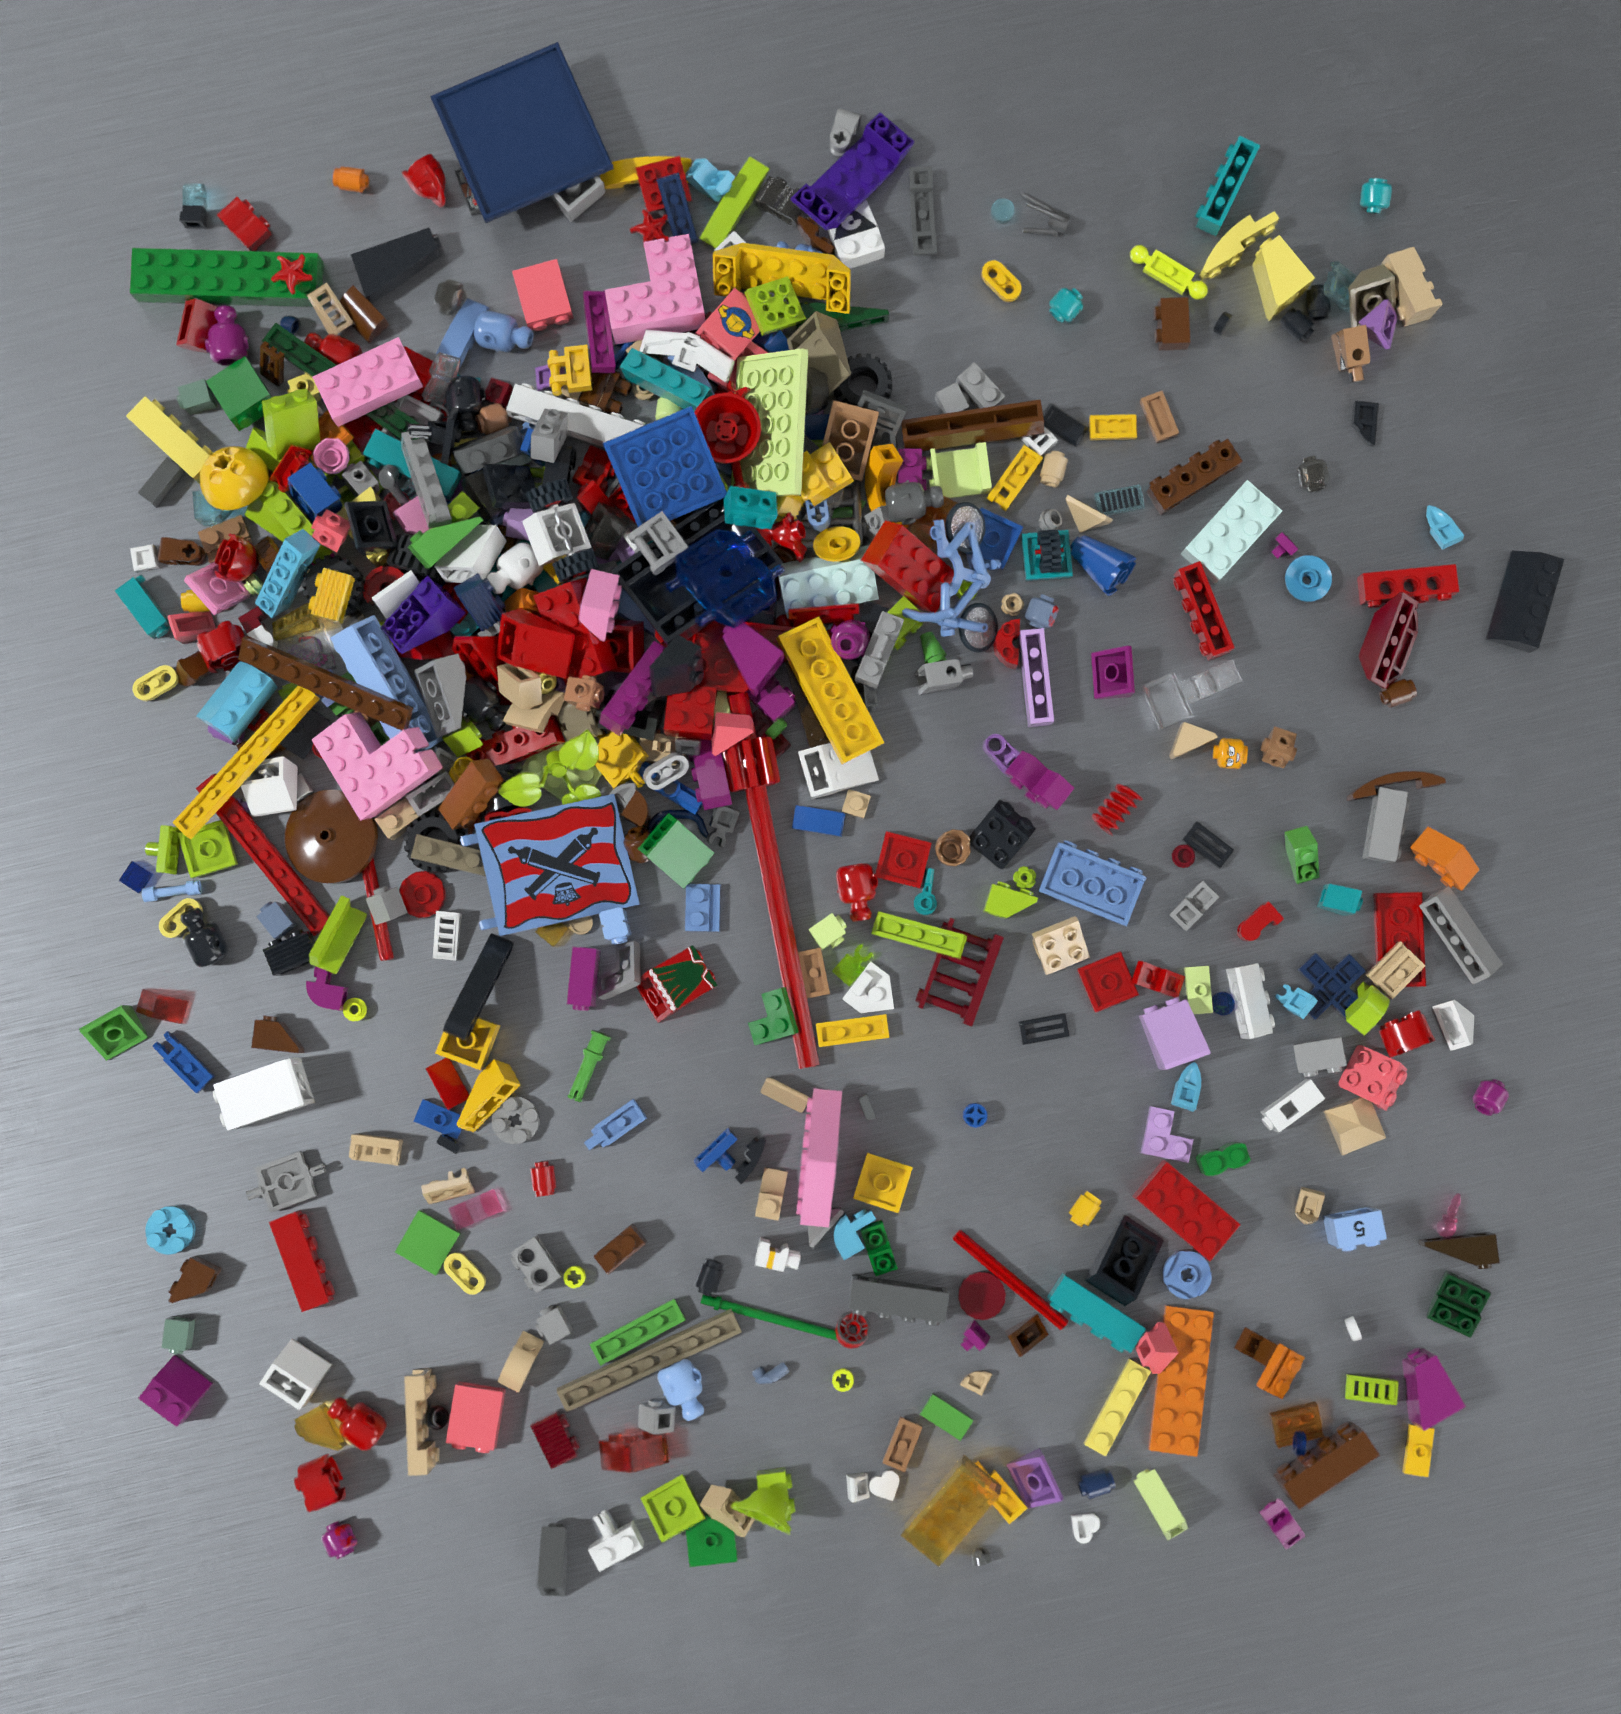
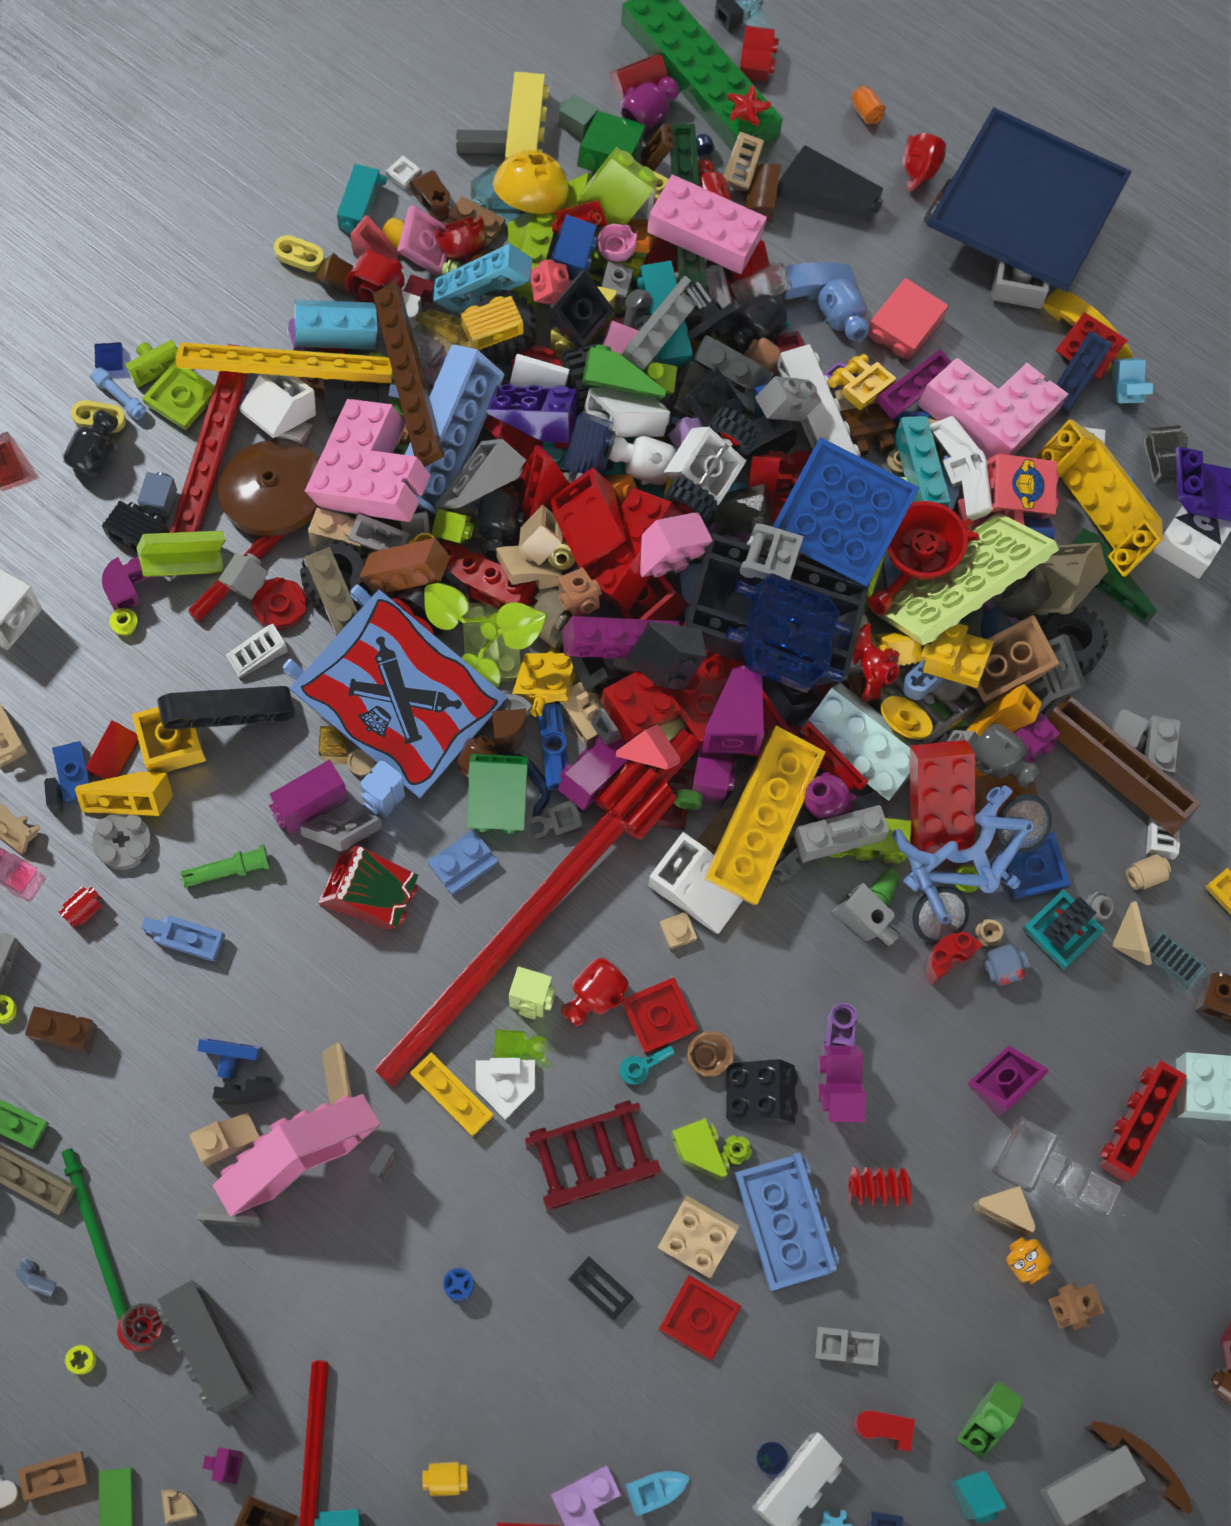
camera: 45 degrees right, 15 degrees down
reddish brown slope [251,1015,304,1053] -> none
clear smoke head [434,279,467,316] -> none
red animal [630,209,669,244] -> none
light grey plate [643,752,689,790] -> none
black brick [694,1258,724,1296] -> none
lime slope [700,156,770,248] -> none
teal brick [724,486,778,529] -> none
lime plate [745,276,806,336] -> none
green plate [748,987,799,1045] -> none
white hips [755,1237,801,1272] -> none
blue slope [792,805,845,837] -> none
reddish brown slope [797,216,834,255] -> none
medium nougat plate [798,947,830,999] -> none
medium azure brick [834,1208,876,1260] -> none
yellow plate [853,1152,913,1213] -> none
green slope [860,1220,898,1277] -> none
lime plate [871,911,967,959] -> none
yellowish green panel [926,442,992,499] -> none
dark red tile [958,1271,1006,1320] -> none
yellow plate [987,445,1043,512] -> none
lavender brick [1018,628,1054,728] -> none
black tile [1043,403,1089,447] -> none
blue cone [1070,535,1137,596] -> none
red slope [1131,960,1185,998] -> none
lavender slope [1139,997,1211,1070] -> none
dark red plate [1171,844,1195,868] -> none
black tile [1182,821,1234,869] -> none
yellowish green plate [1184,966,1213,1014] -> none

